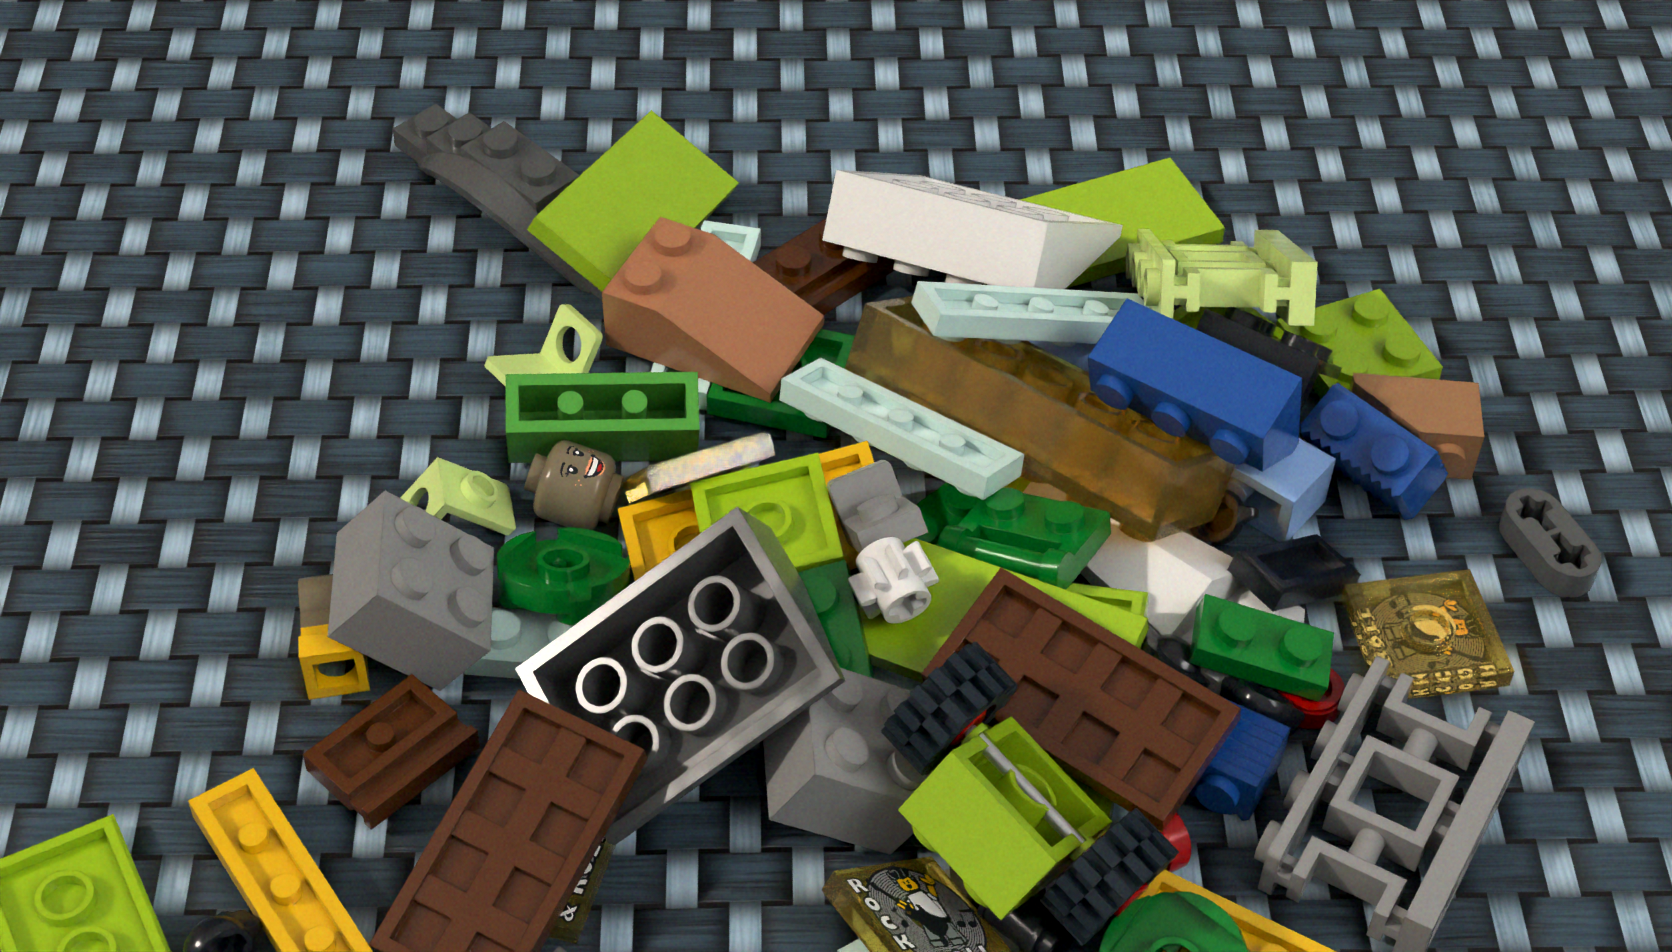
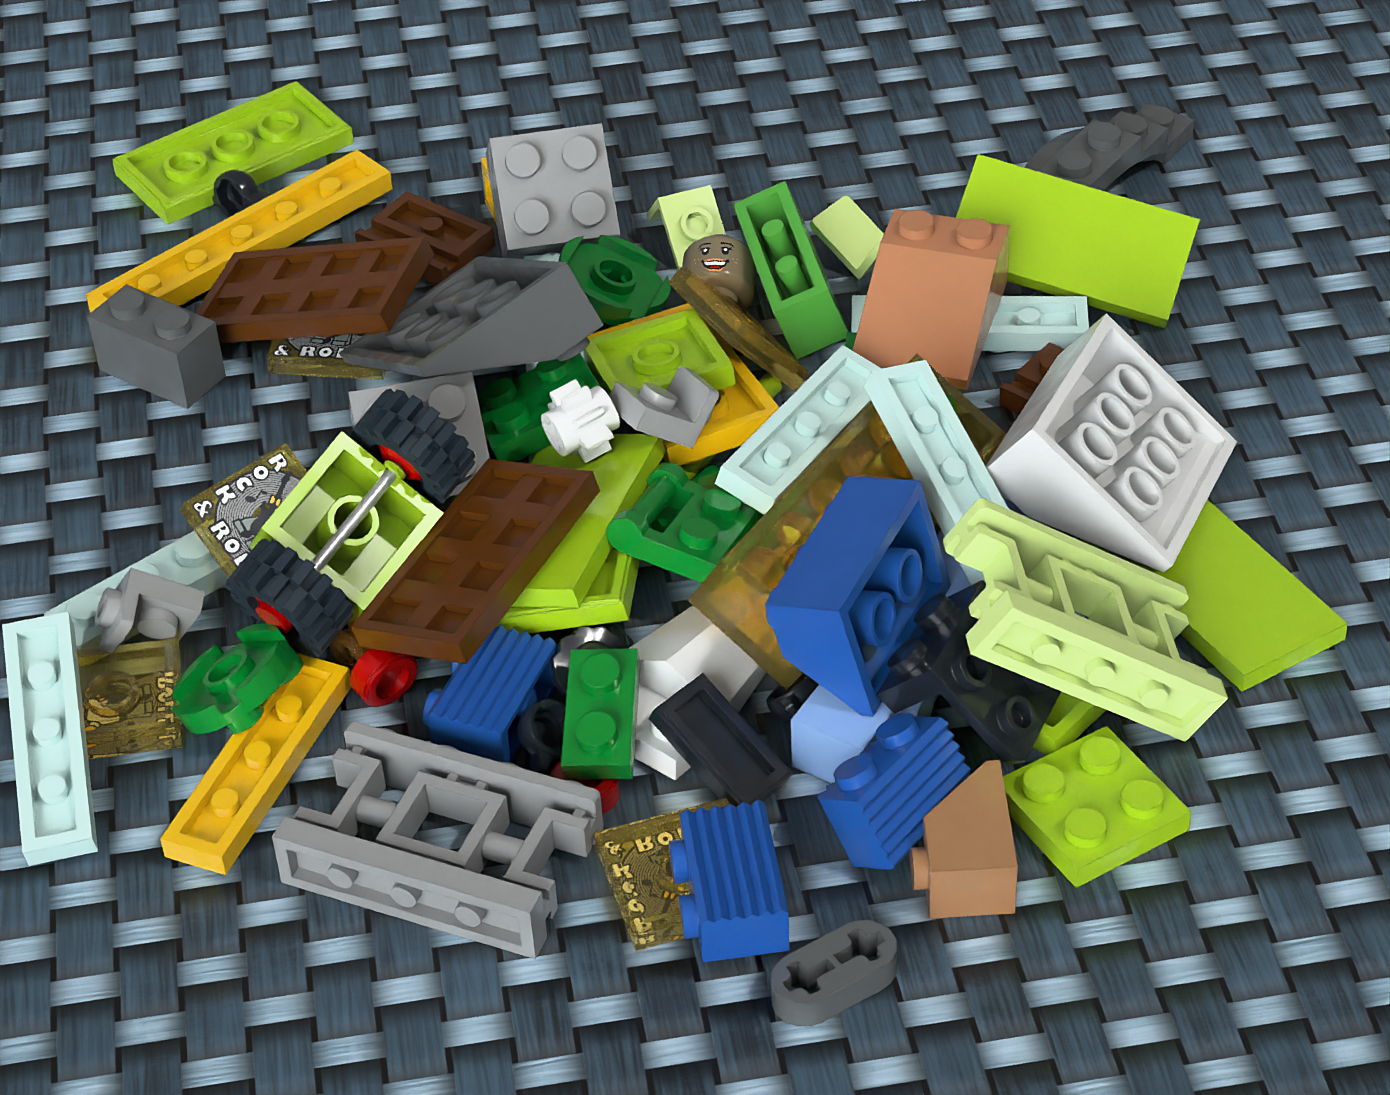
camera: 85 degrees right, 5 degrees down
none -> blue brick [669,800,789,962]

